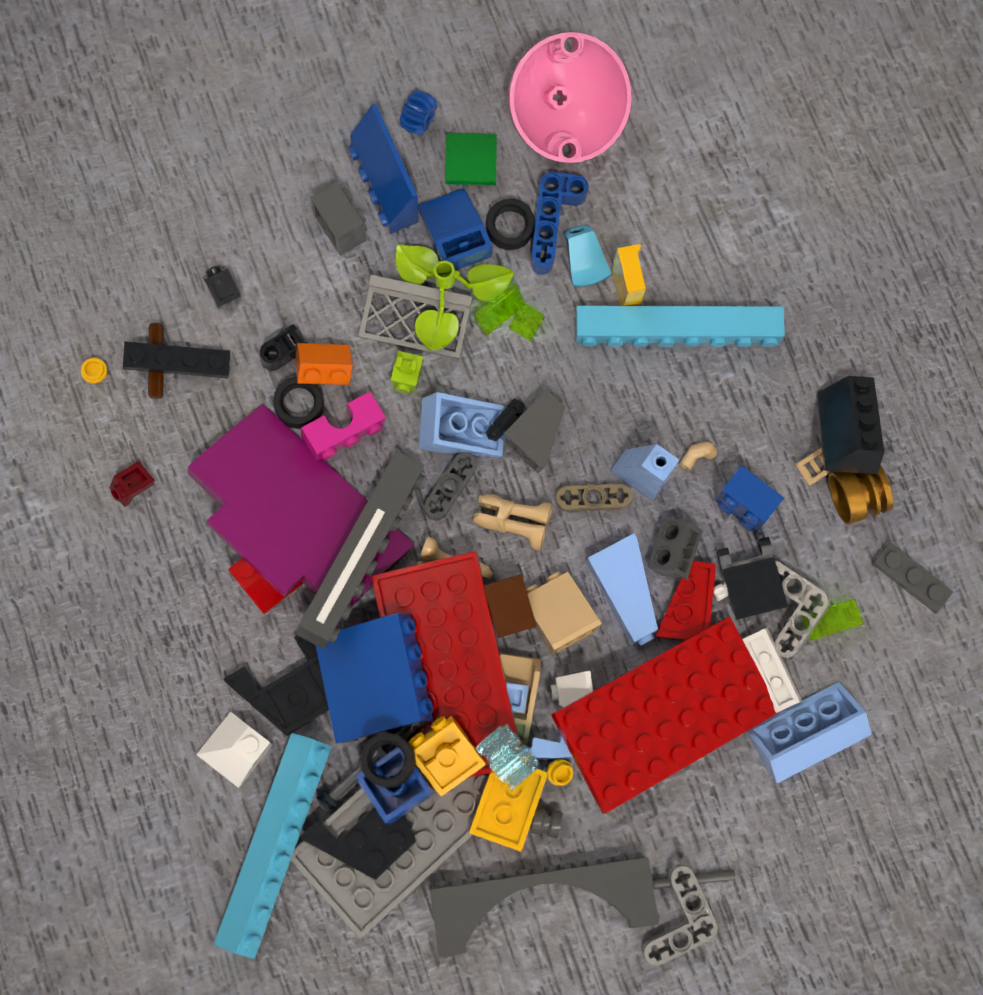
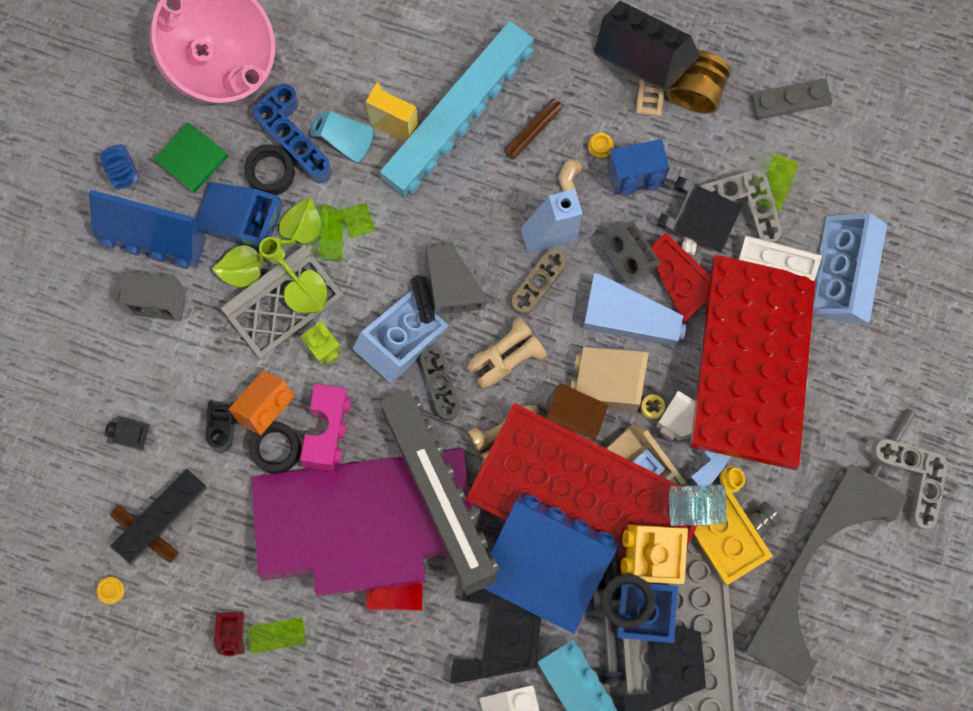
camera: 45 degrees left, 0 degrees up
none -> clear neon green slope [249,617,307,655]
none -> reddish brown axle [504,98,563,159]
none -> yellow plate [588,133,614,158]
none -> light yellow bush [640,394,665,420]

